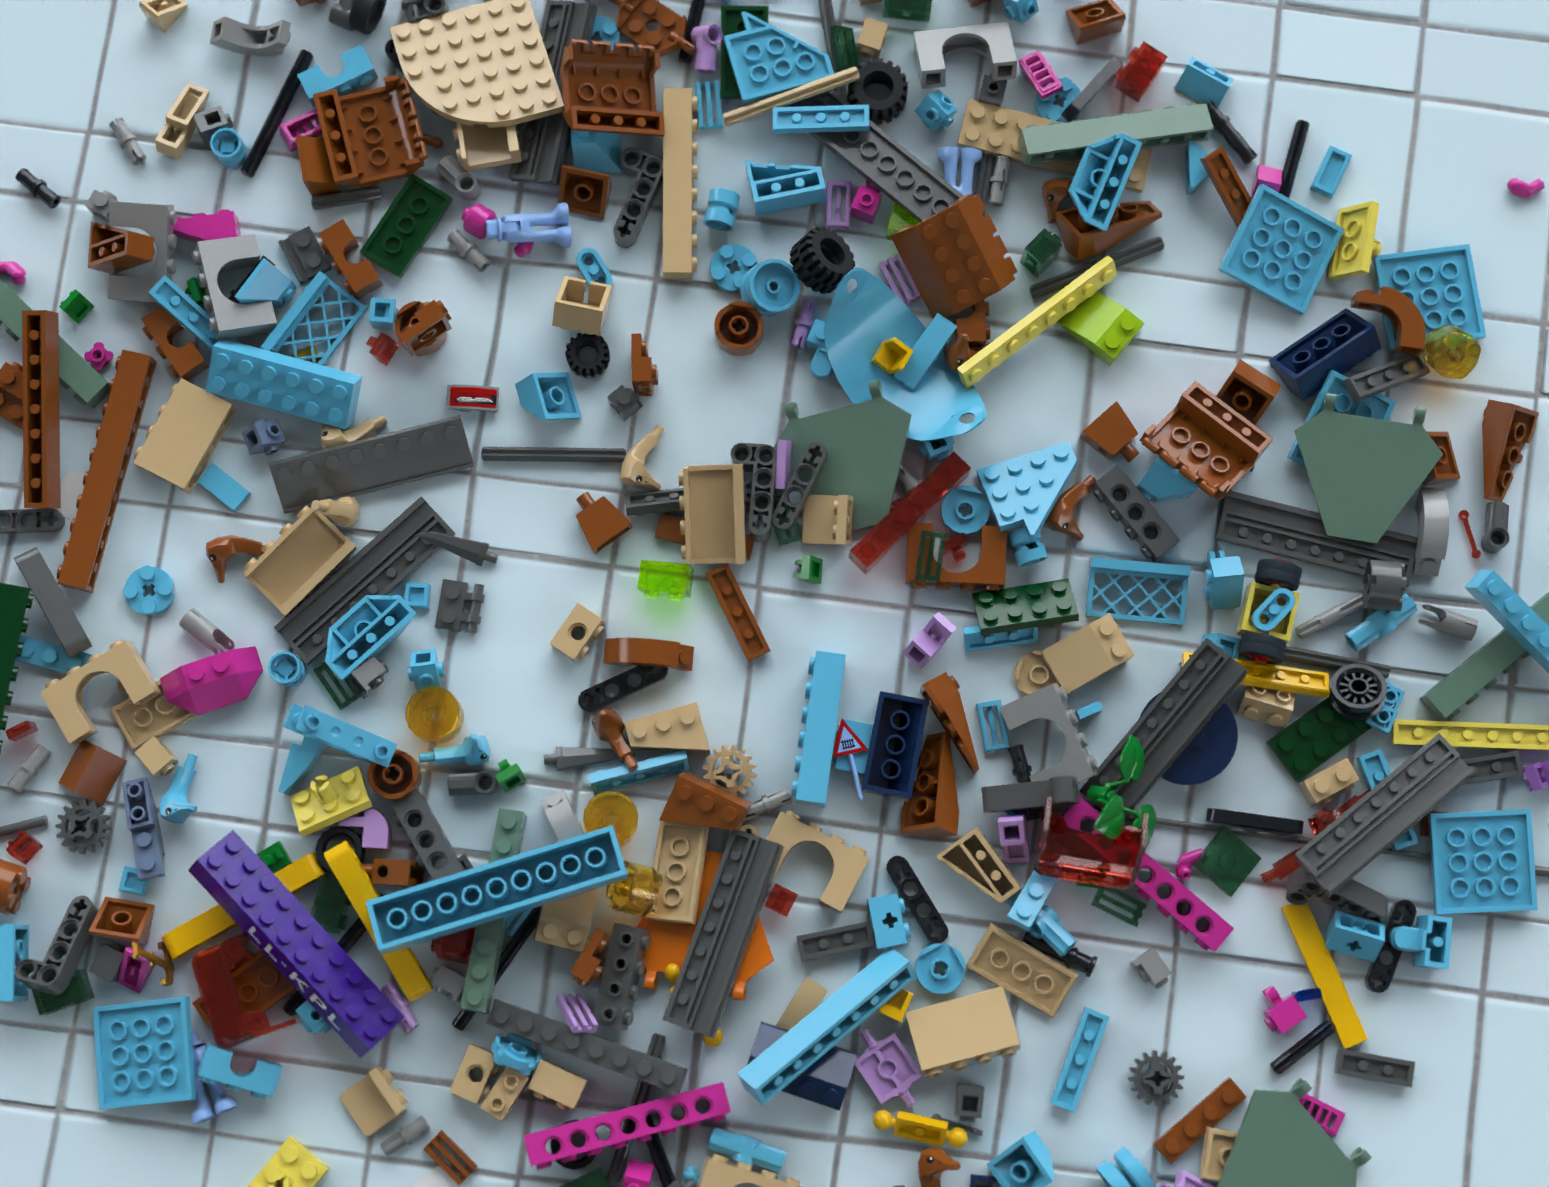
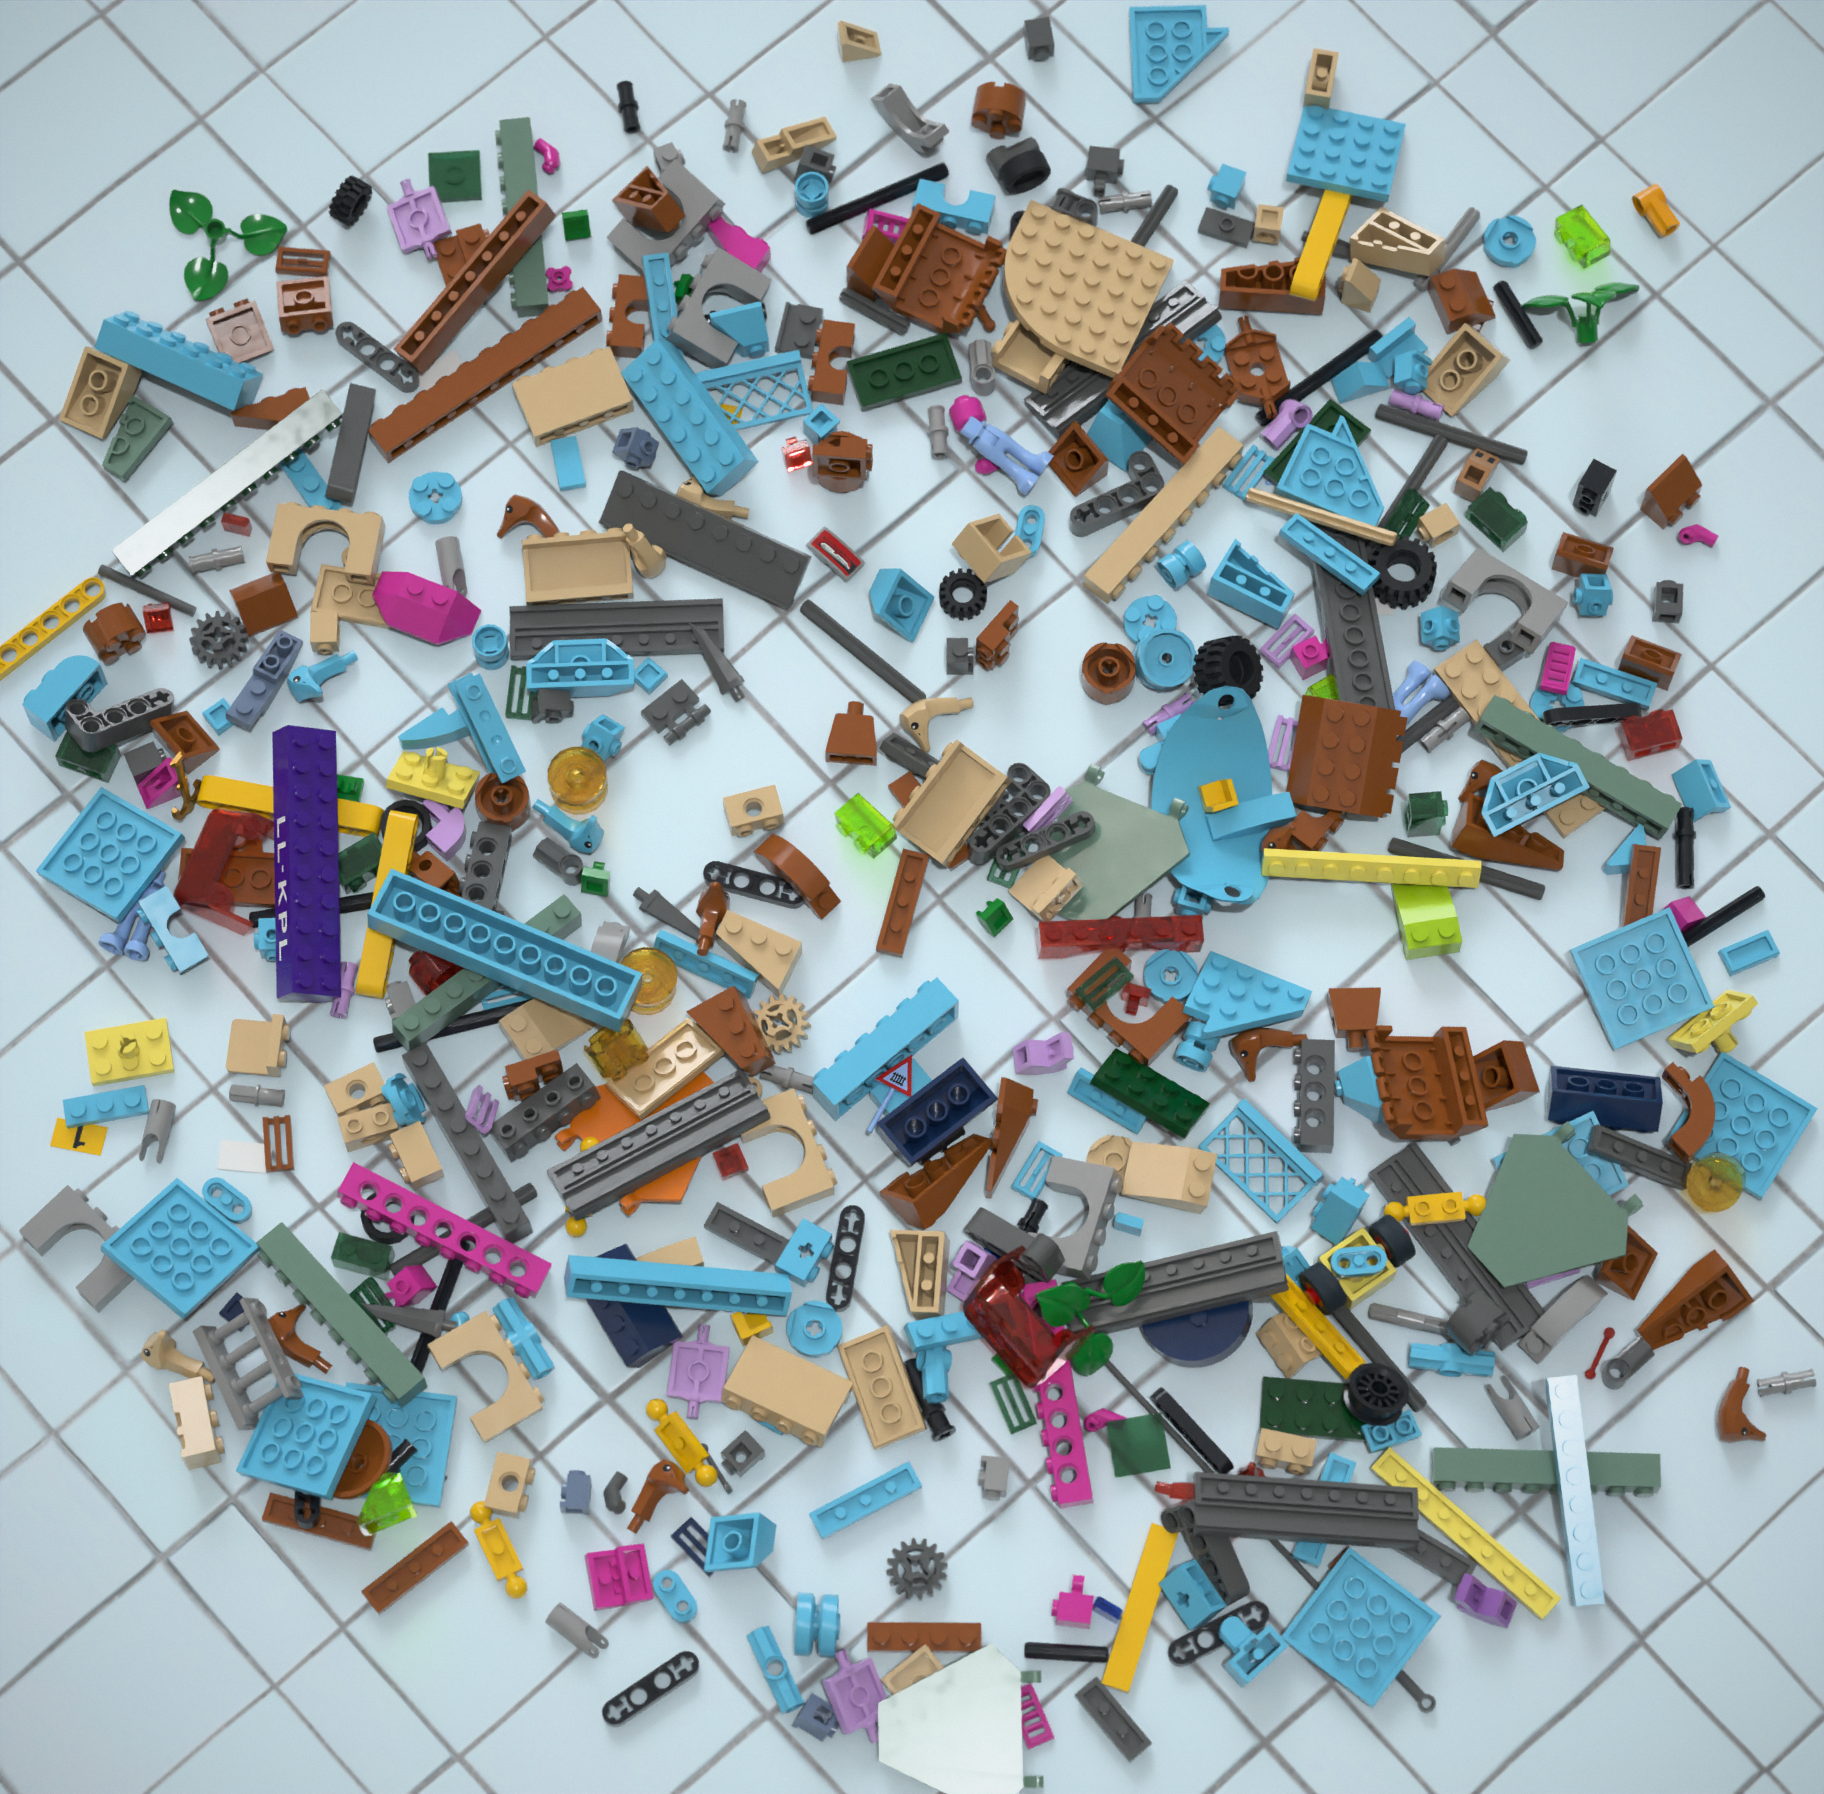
camera: 40 degrees right, 10 degrees down
none -> yellow plate [1383,1192,1486,1226]
none -> medium azure plate [1572,658,1657,710]

